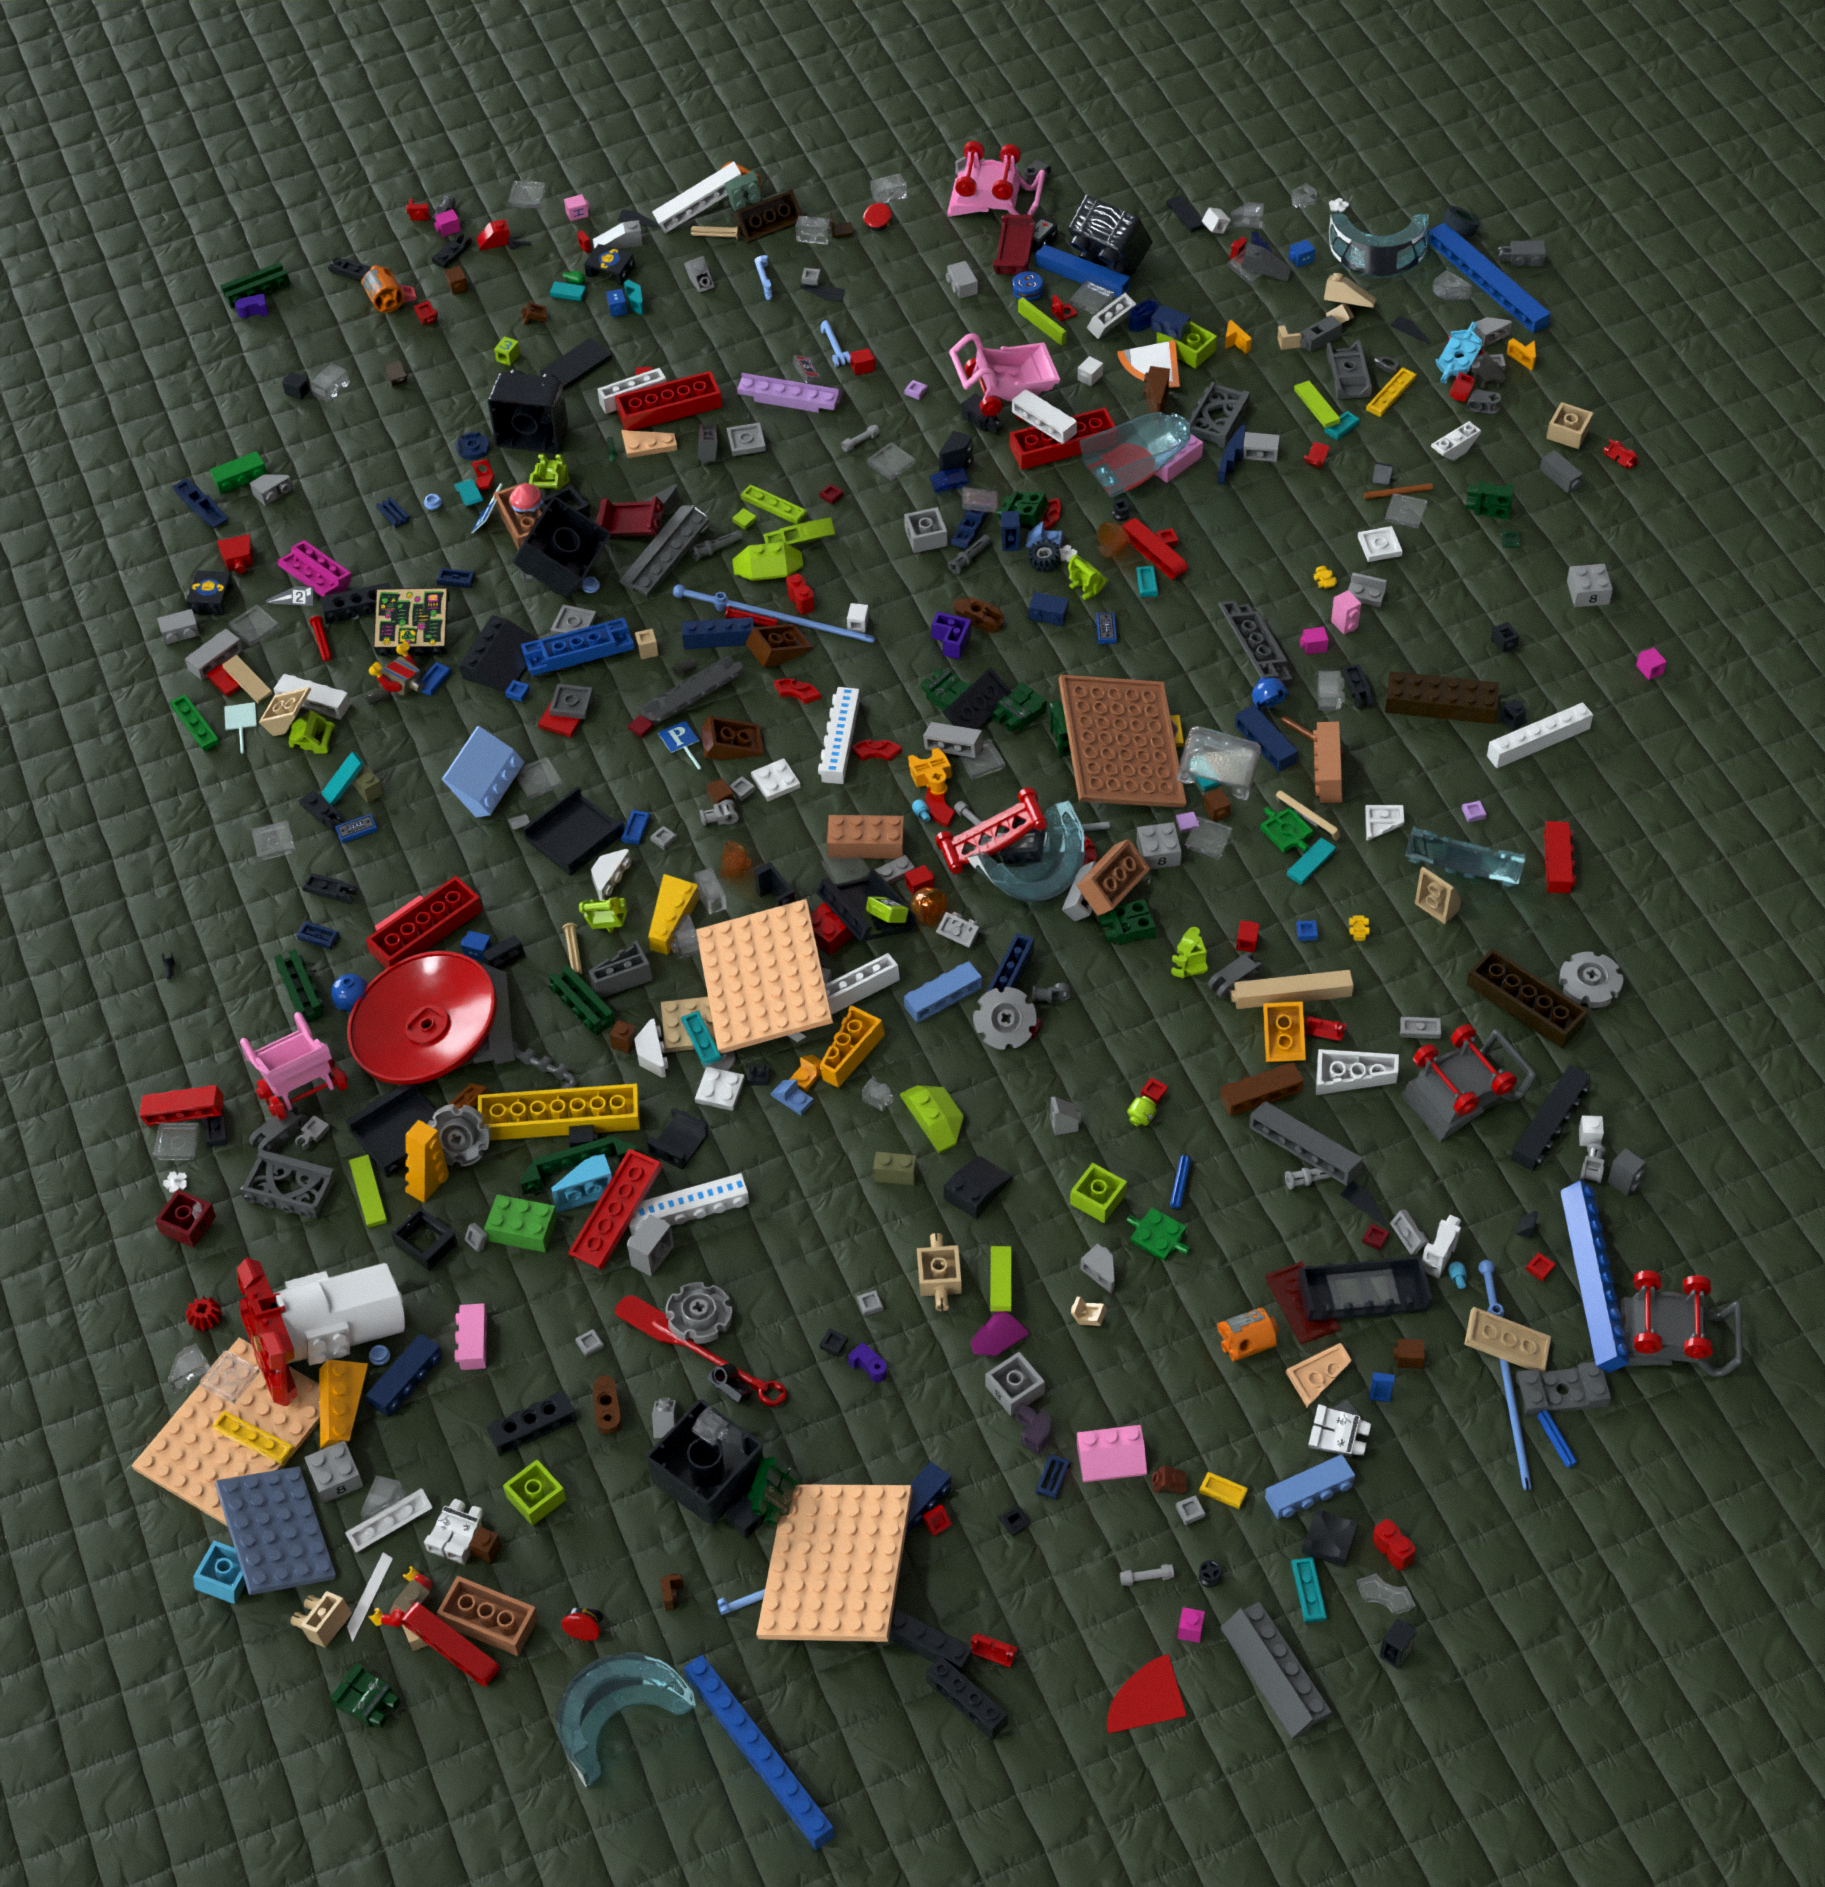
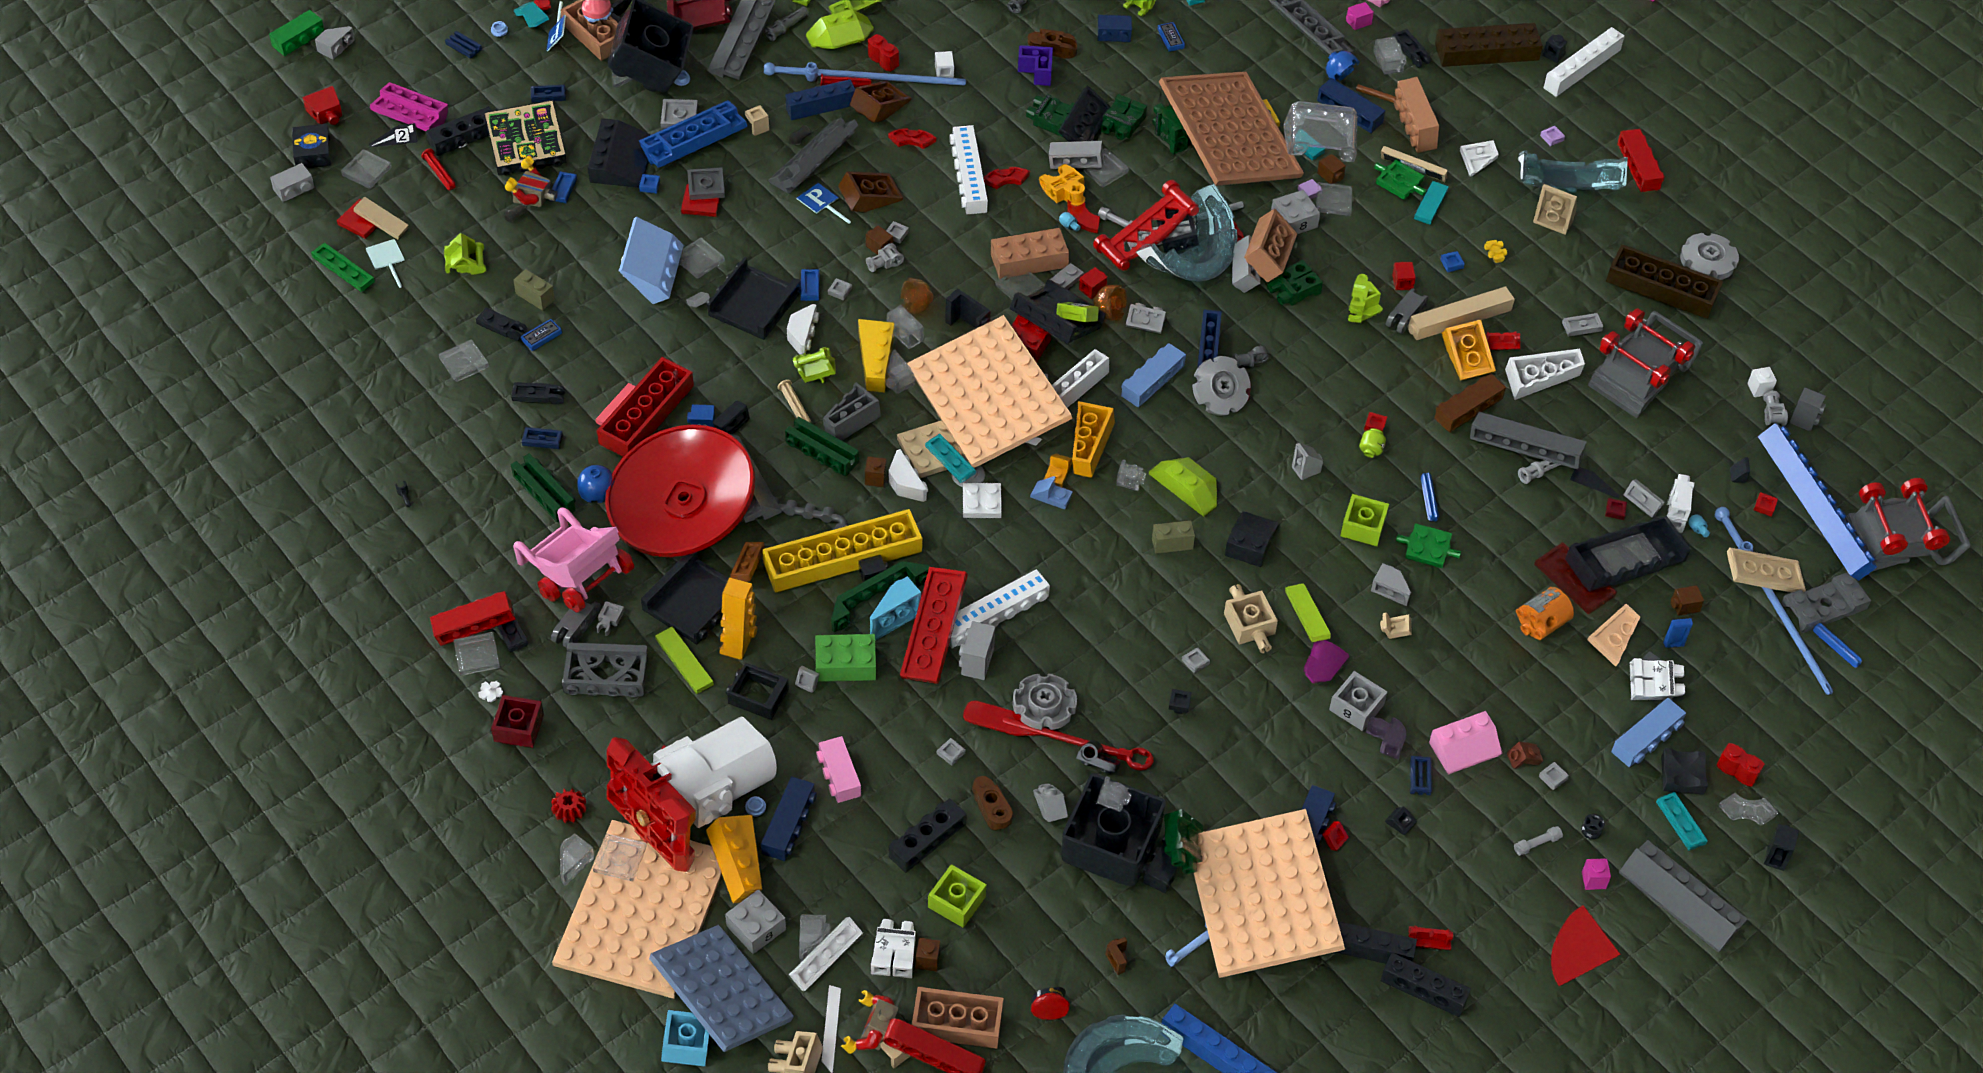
camera: 20 degrees left, 0 degrees up
dark blue slope [173,478,228,528] -> none
light grey brick [185,629,243,681] -> none
yellow tile [212,1410,295,1466] -> none
tan slope [259,687,311,736] -> none
white brick [274,674,350,720] -> none
teal tile [321,752,365,806] -> none
light grey piece [427,1104,491,1166] -> none
dark red tile [628,715,654,738] -> none
black panel [647,1107,708,1170] -> none
black tile [748,1064,770,1086] -> none
white plate [751,758,801,802] -> none
dark purple leg [848,1342,887,1382] -> none
yellow tile [1199,1472,1248,1509] -> none
black brick [1511,1065,1591,1171] -> none

